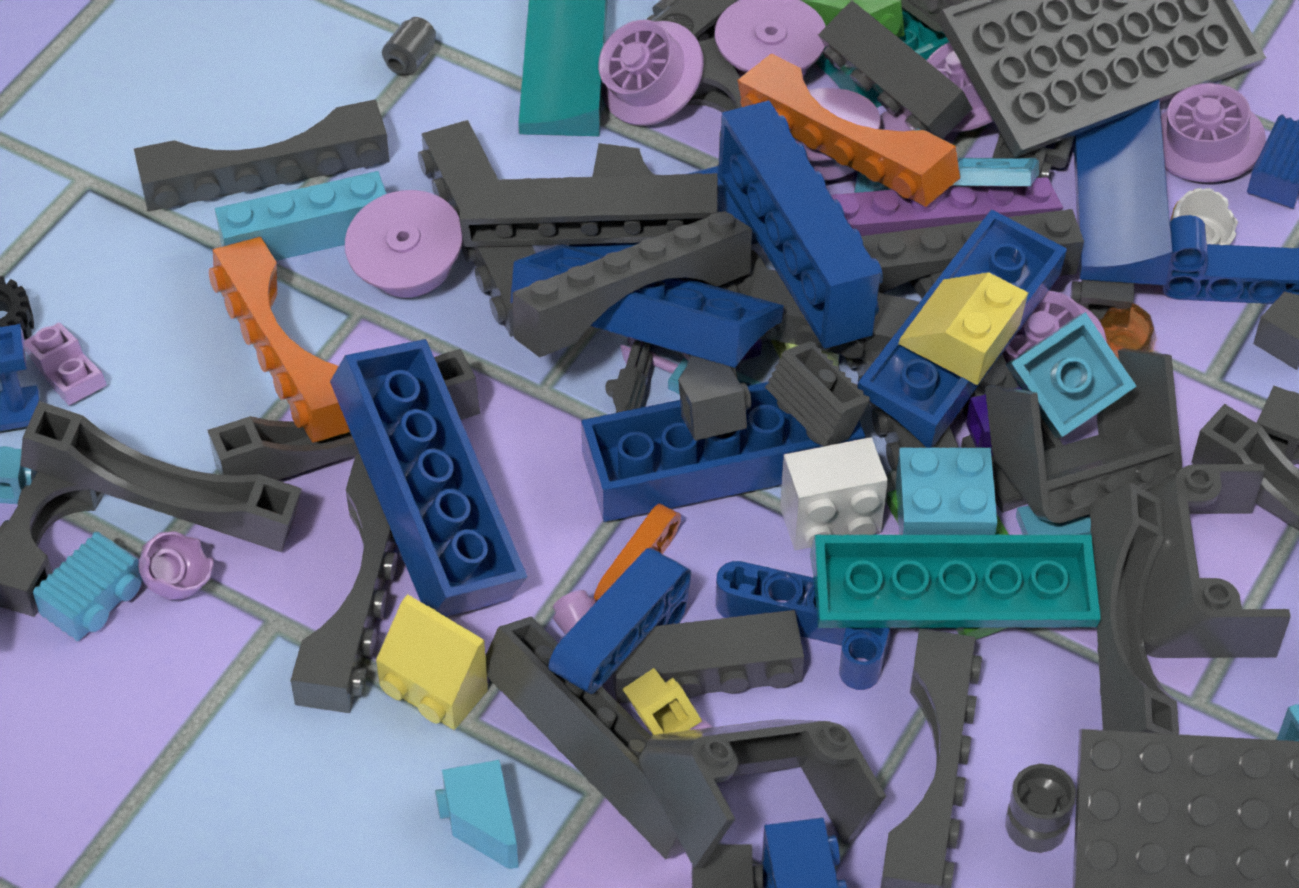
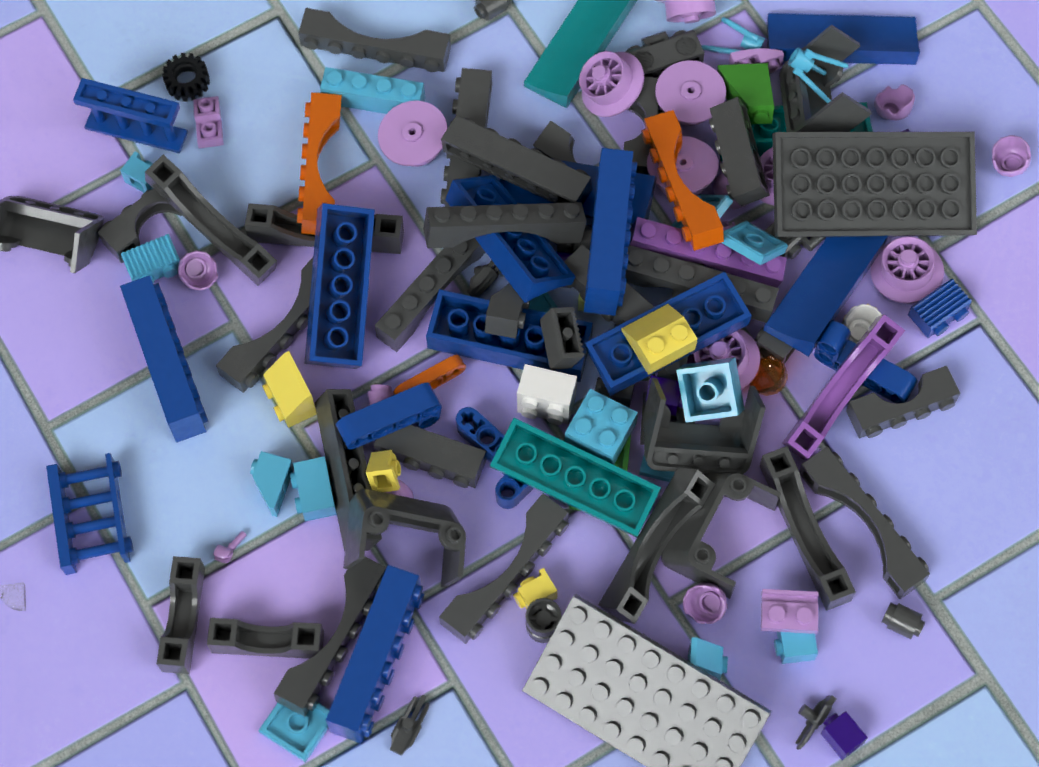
camera: 30 degrees right, 15 degrees up
none -> blue brick [120,275,208,443]
none -> medium azure brick [290,456,337,522]
none -> dark grey arch [374,238,486,352]
none -> light yellow brick [513,568,557,610]
none -> lavender hair [683,583,727,624]
none -> medium lavender arch [782,314,906,459]

